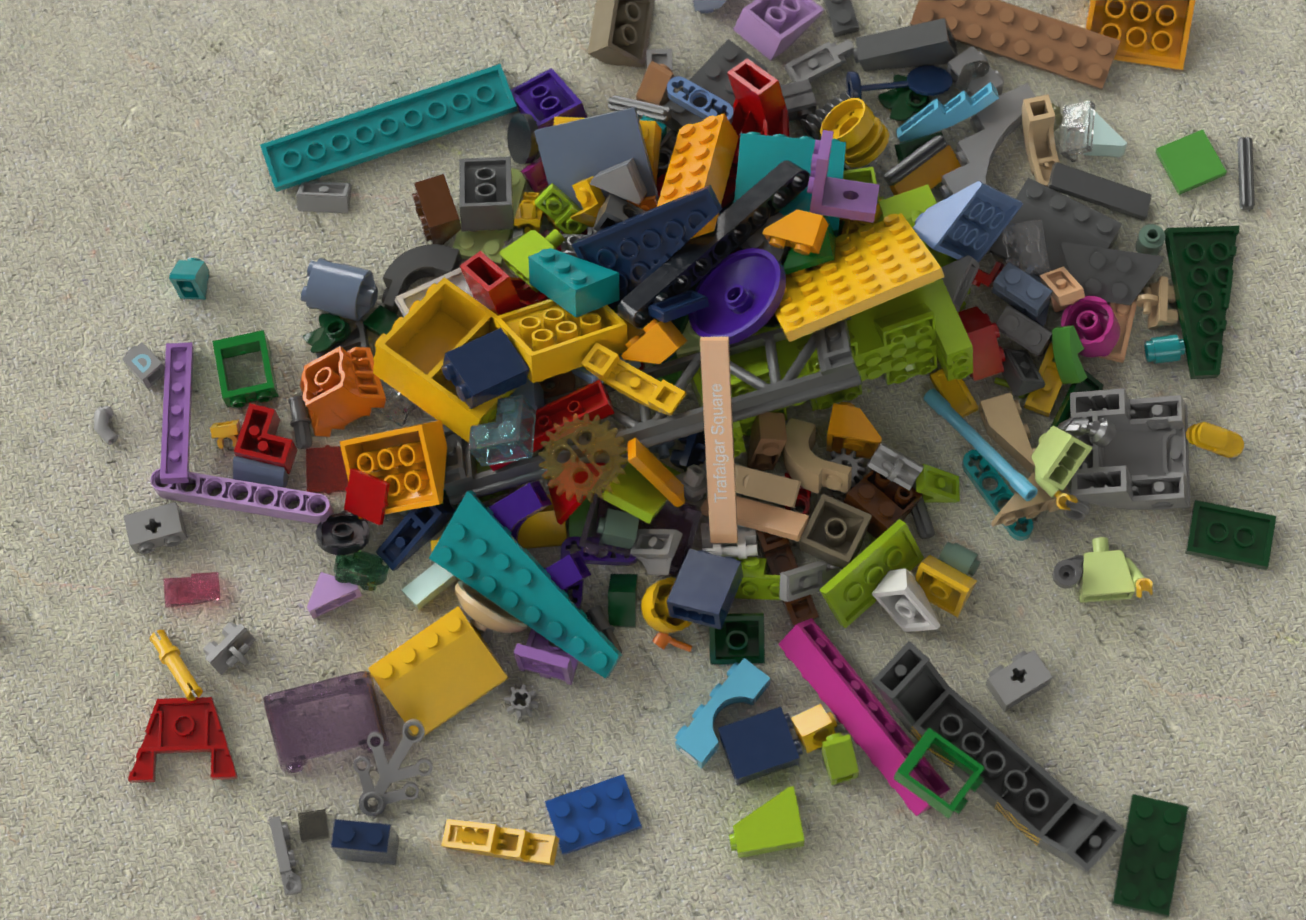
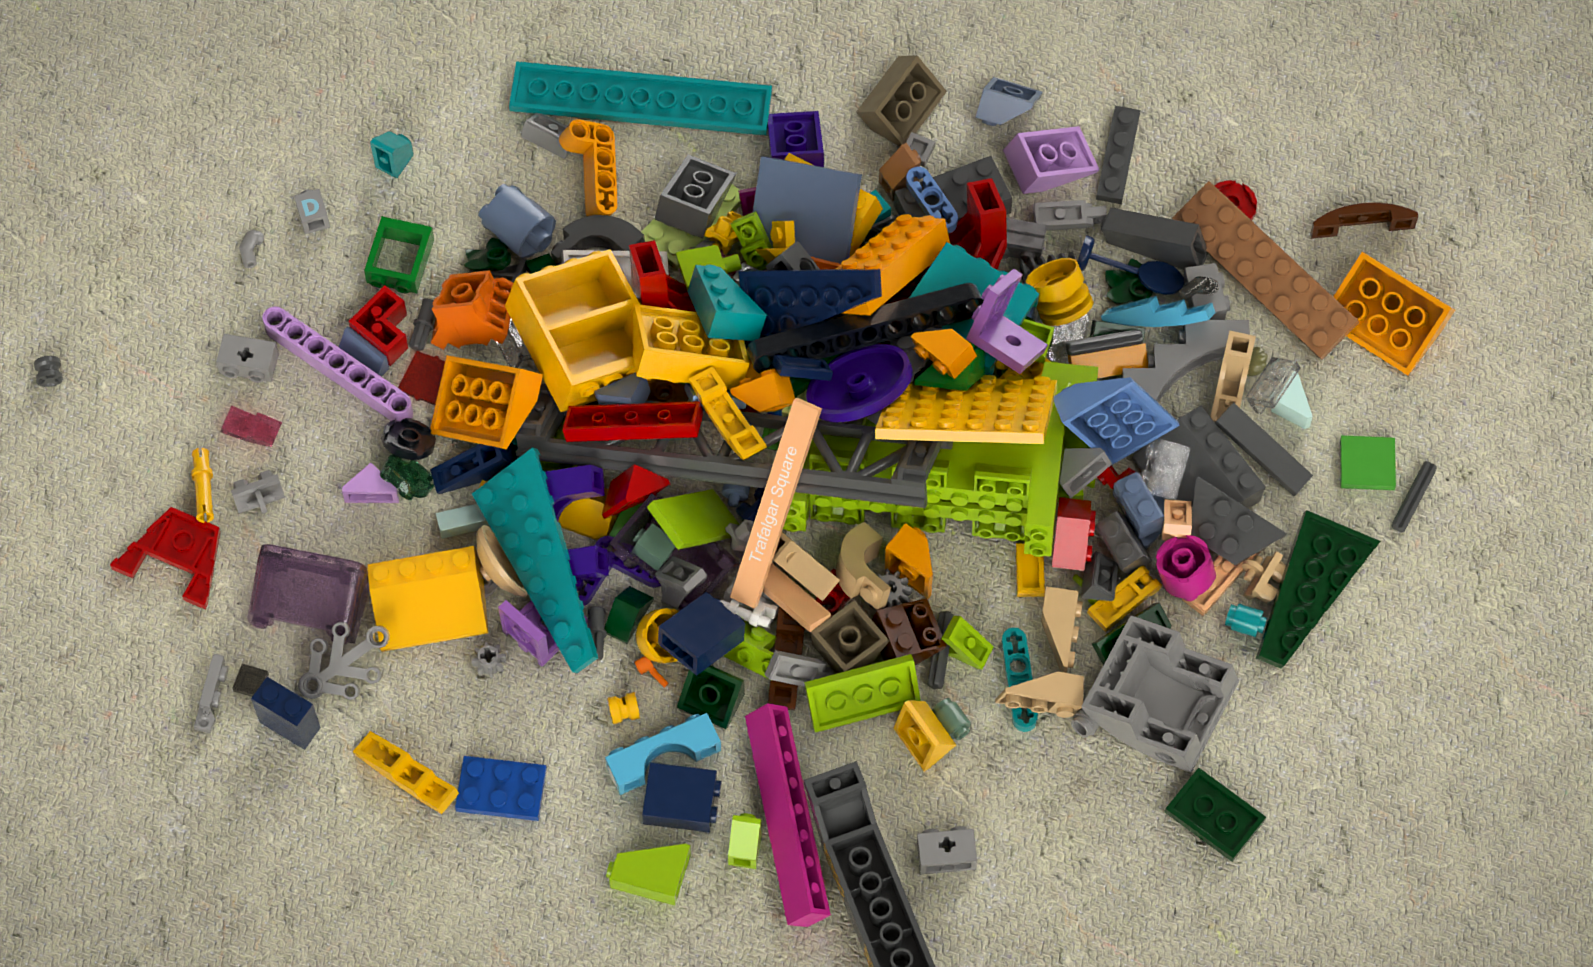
camera: 20 degrees right, 5 degrees down
medium lavender plate [160,342,194,484] -> none
yellow tile [210,419,241,449] -> none
red piece [344,468,390,525] -> none
reddish brown slope [412,174,461,245] -> none
dark blue brick [442,328,530,409] -> none
clear light blue brick [468,394,536,466] -> none
black tile [507,113,539,165] -> none
clear yellow gear [538,413,628,503] -> none
light grey slope [590,158,647,205] -> none
axle [608,95,672,122] -> none
light orange tile [628,437,685,507] -> none
medium nougat slope [747,412,787,471] -> none
yellow brick [791,704,838,753] -> none
light grey hips [867,442,923,490] -> none
white slope [872,569,940,632] -> none
green window [893,728,985,819] -> none
medium azure piece [924,389,1038,501] -> none
yellowish green torso [1031,417,1116,511] -> none
bright green slope [1052,325,1087,384] -> none
yellowish green torso [1052,537,1153,603] -> none
sand green brick [1135,224,1165,255] -> none
yellow arm [1186,422,1244,458] -> none
none -> light orange beam [559,119,618,217]
none -> yellow wheel [607,692,640,724]

